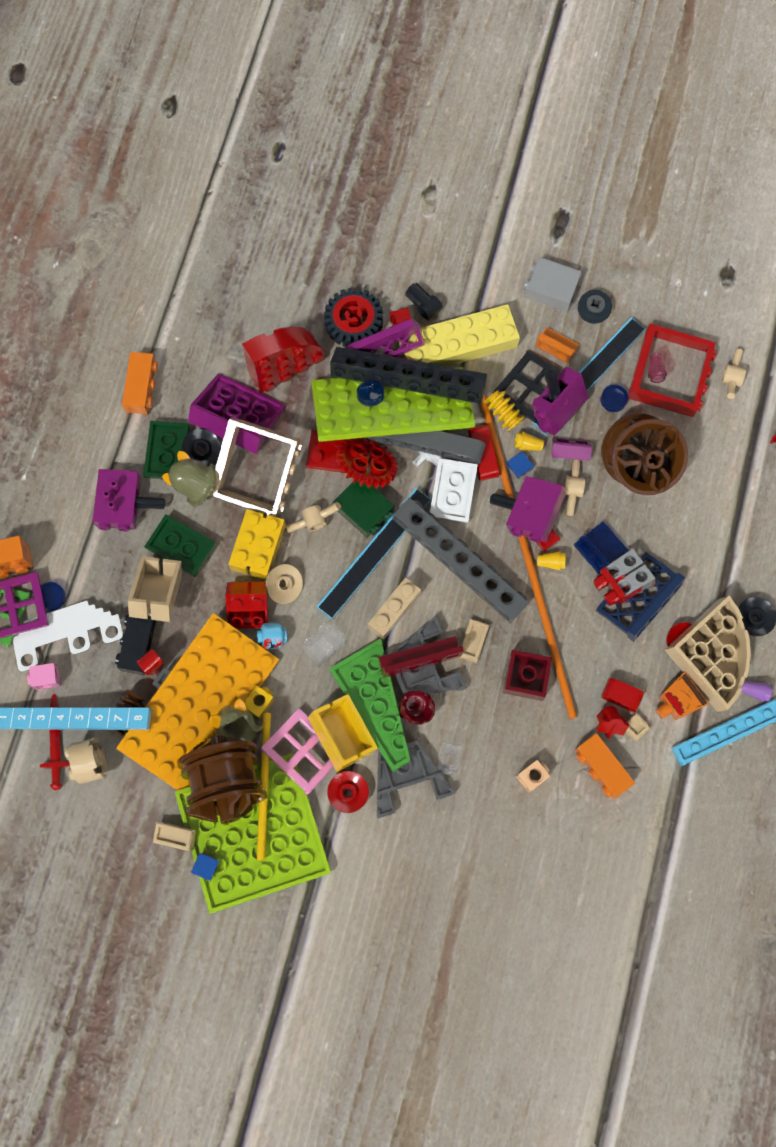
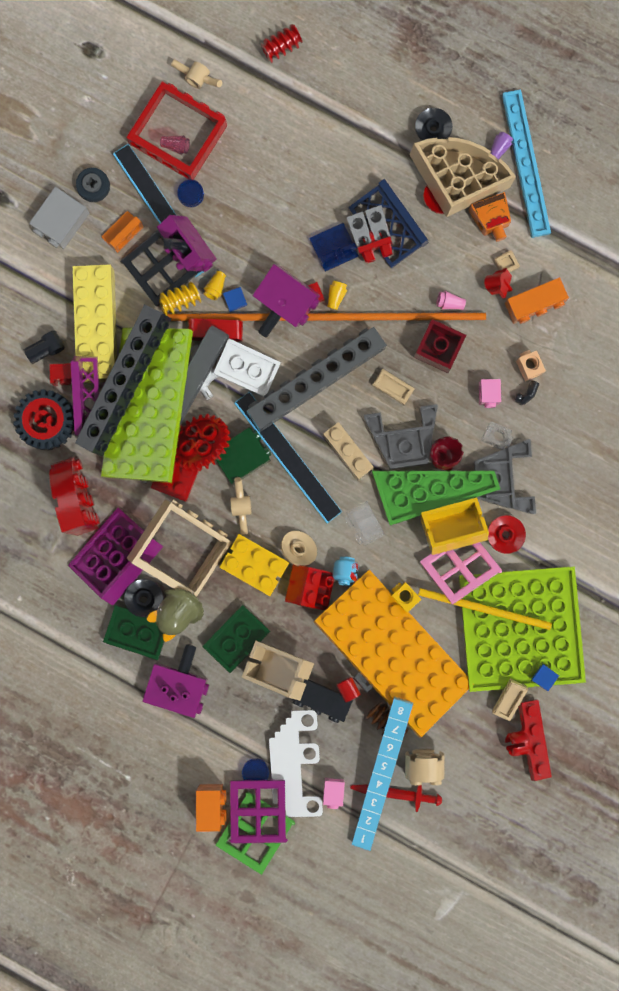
camera: 75 degrees left, 10 degrees up
orange brick [122,352,158,415] -> none
reddish brown wheel [177,736,267,824] -> none
olive hair [210,698,264,742] -> none
clear blue piece [357,381,384,406] -> none
dark red fence [378,636,464,678] -> none
magenta slope [552,437,592,461] -> none
tan piece [563,459,585,516] -> none
reddish brown wheel [601,413,688,495] -> none
red beam [601,678,644,712] -> none
none -> bright pink cone [436,291,466,310]
none -> bright pink brick [479,379,501,408]
none -> red plate [505,699,552,781]
none -> black arm [514,381,539,405]

